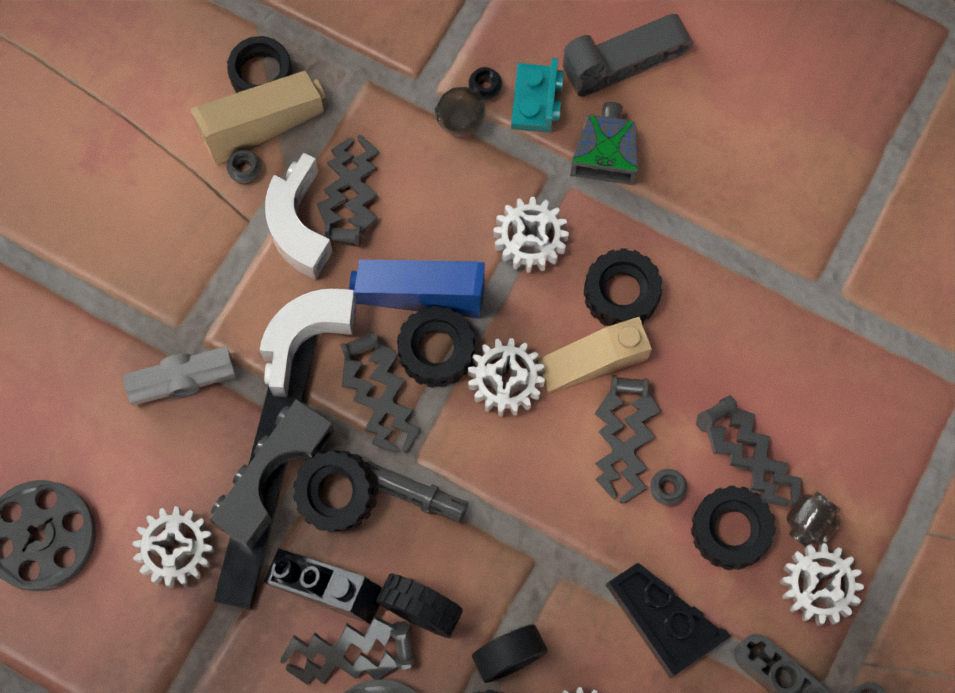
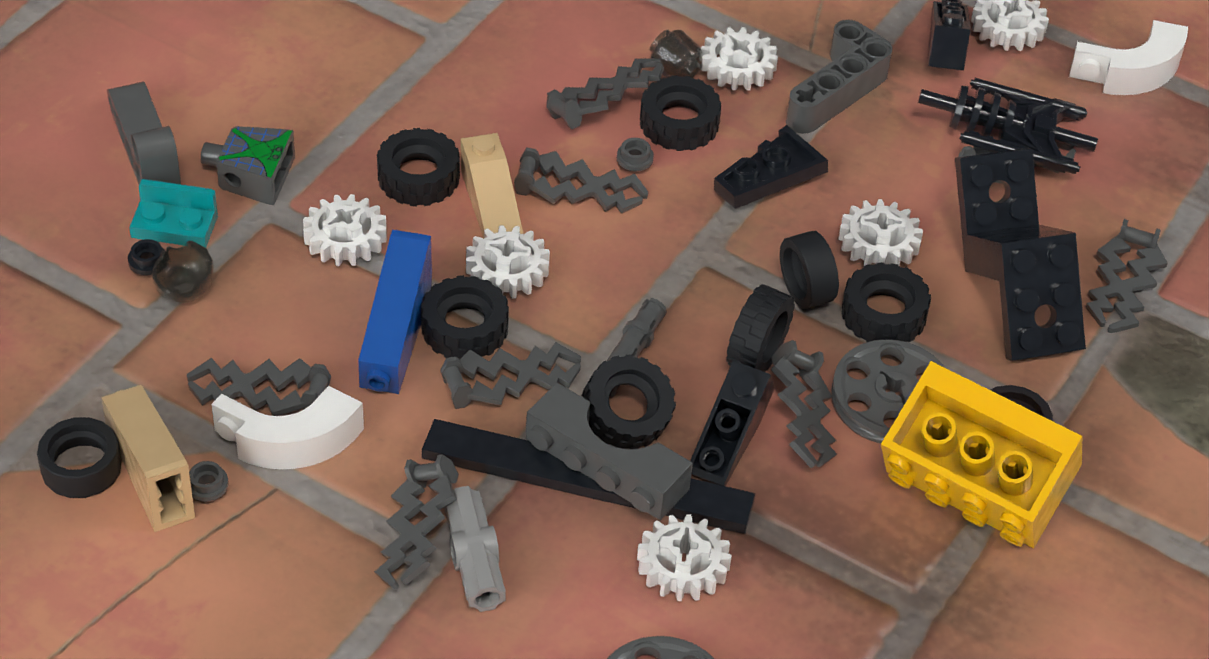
camera: 90 degrees left, 25 degrees down
white arch [259,289,357,397] -> none
none -> dark grey piece [374,455,459,590]

